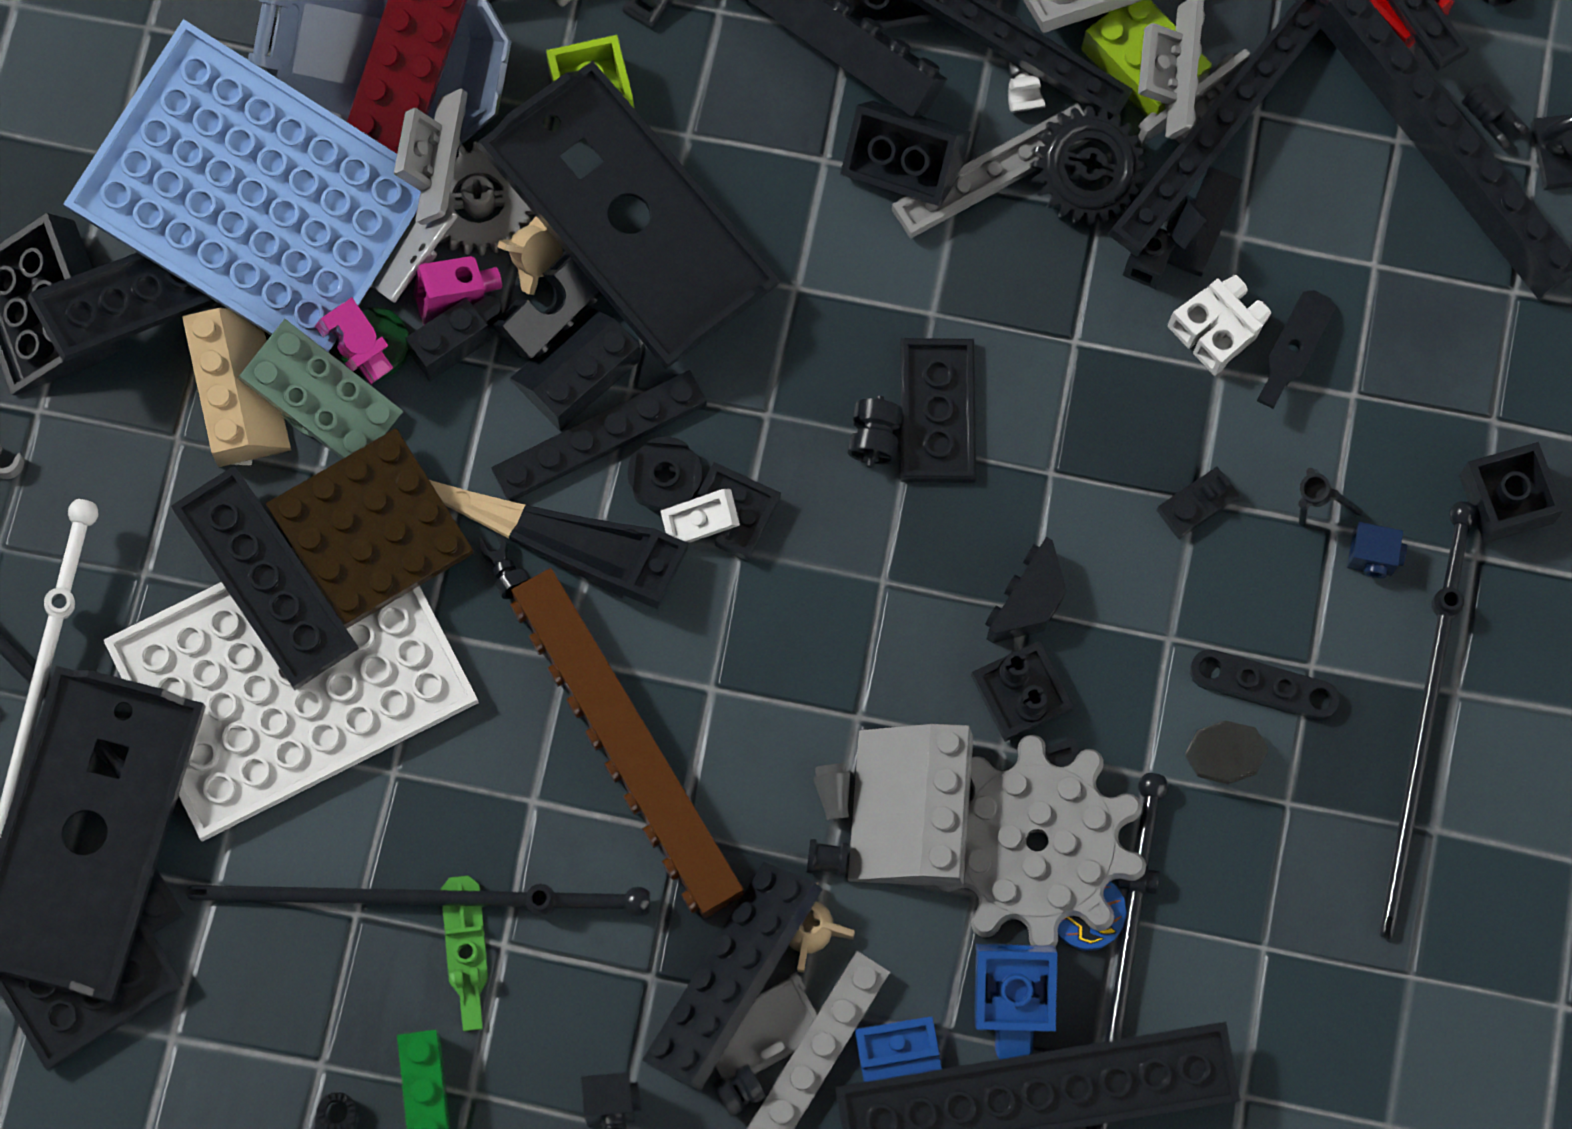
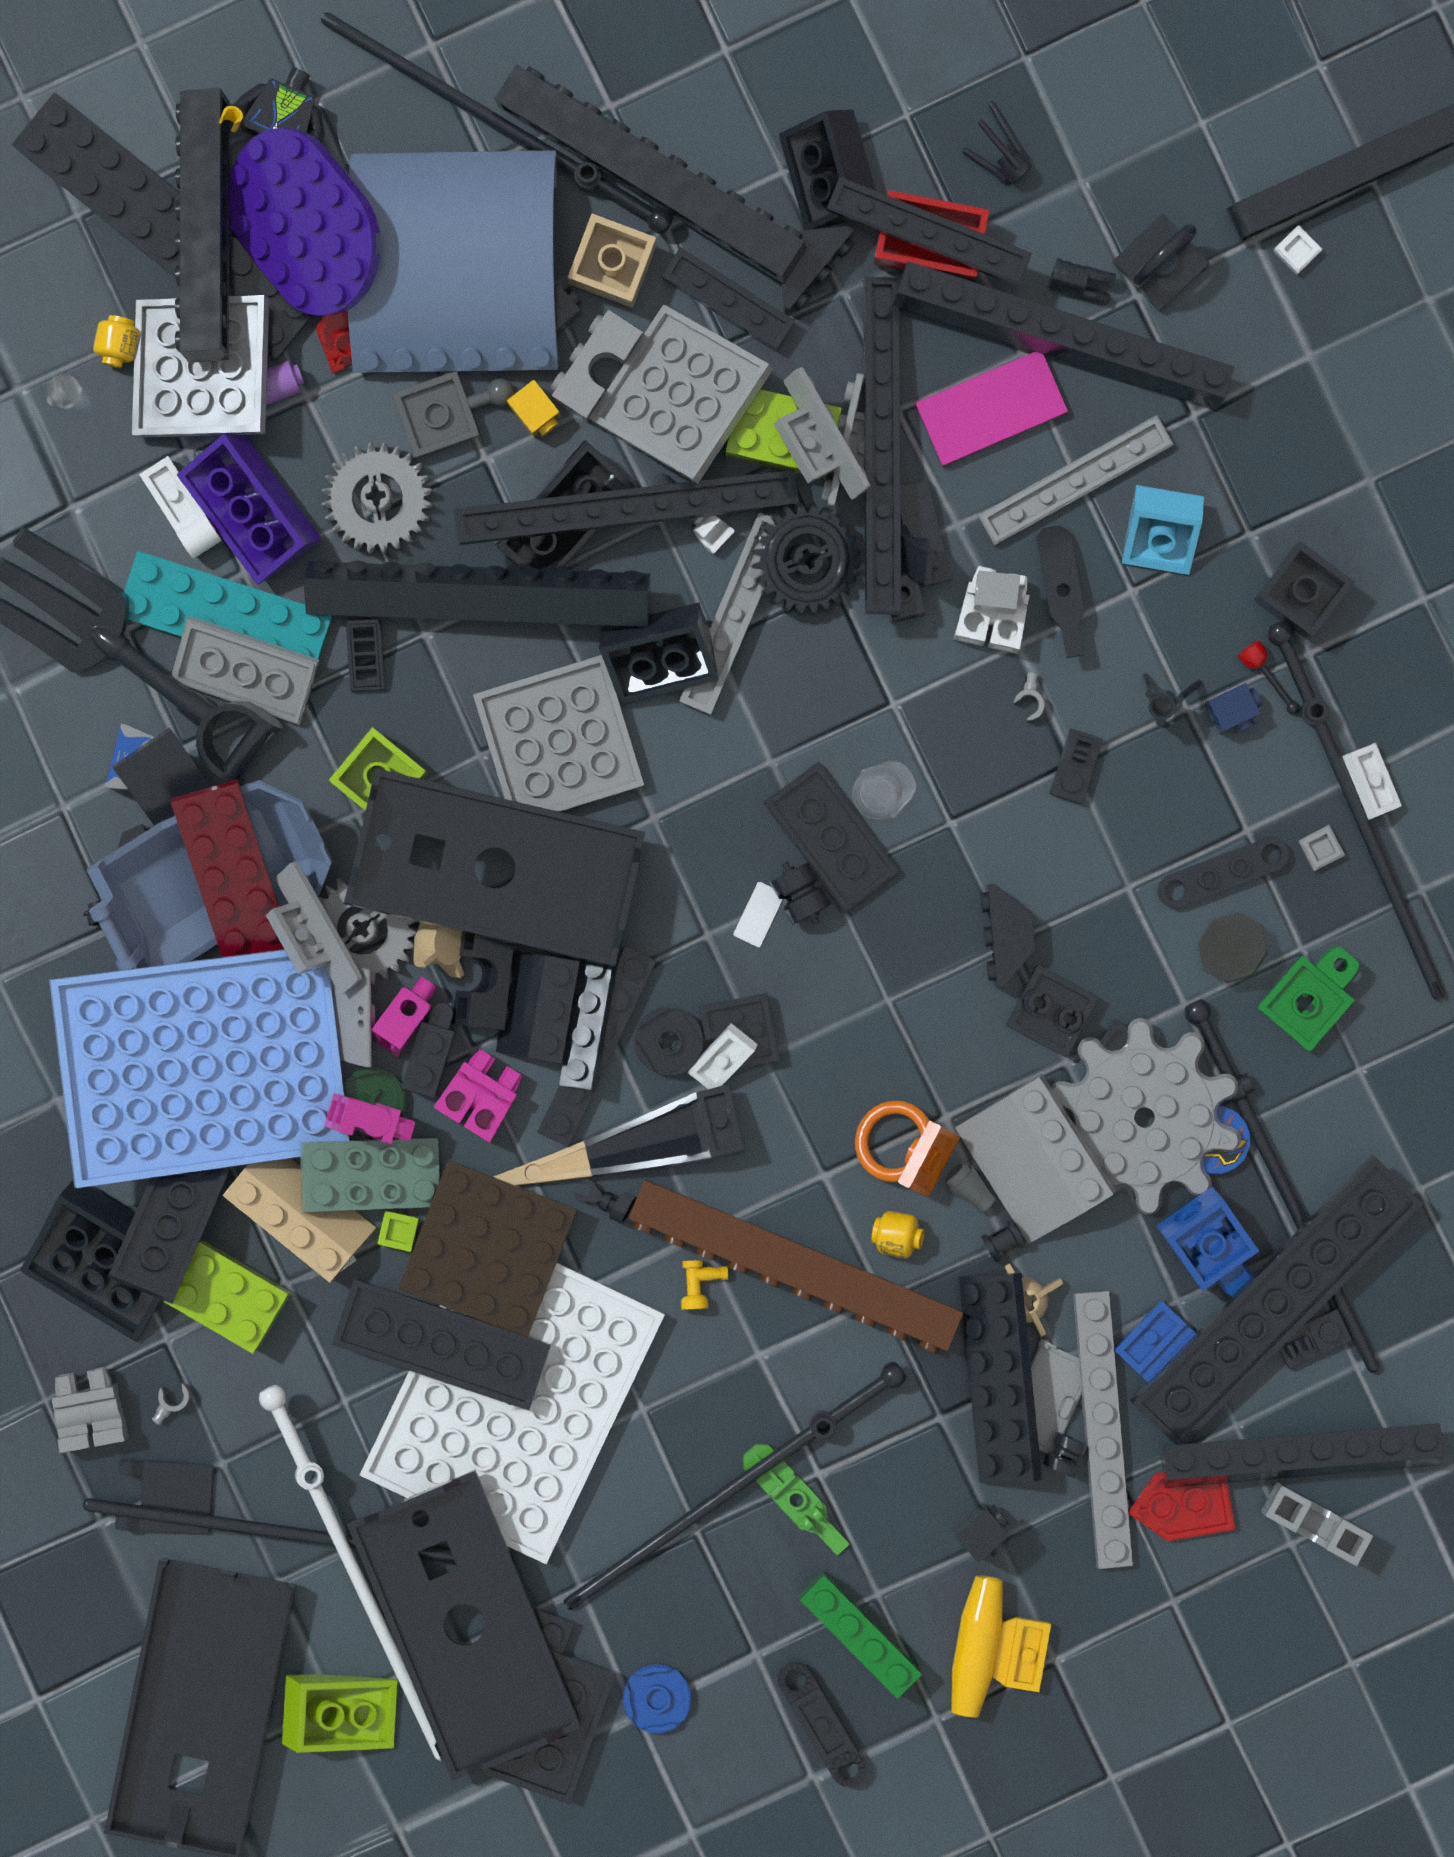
camera: 30 degrees left, 15 degrees up
none -> lime brick [163,1240,292,1354]
none -> lime plate [377,1210,419,1252]
none -> dark pink hips [433,1049,522,1143]
none -> light grey plate [473,655,645,812]
none -> plate [559,941,622,1091]
none -> blue tile [623,1663,691,1734]
none -> yellow piece [681,1260,728,1310]
none -> white sticker [733,882,783,947]
none -> clear hat [852,761,916,820]
none -> orange tile [855,1100,960,1198]
none -> yellow head [871,1211,924,1259]
none -> dark pink tile [915,351,1068,467]
none -> light grey brick [973,570,1025,615]
none -> light grey tile [977,415,1174,546]
none -> light grey piece [1013,672,1044,721]
none -> medium azure slope [1122,485,1204,575]
none -> hinge [1237,639,1300,715]
none -> green plate [1257,946,1359,1052]
none -> light grey tile [1298,825,1345,871]
none -> white plate [1342,743,1402,820]

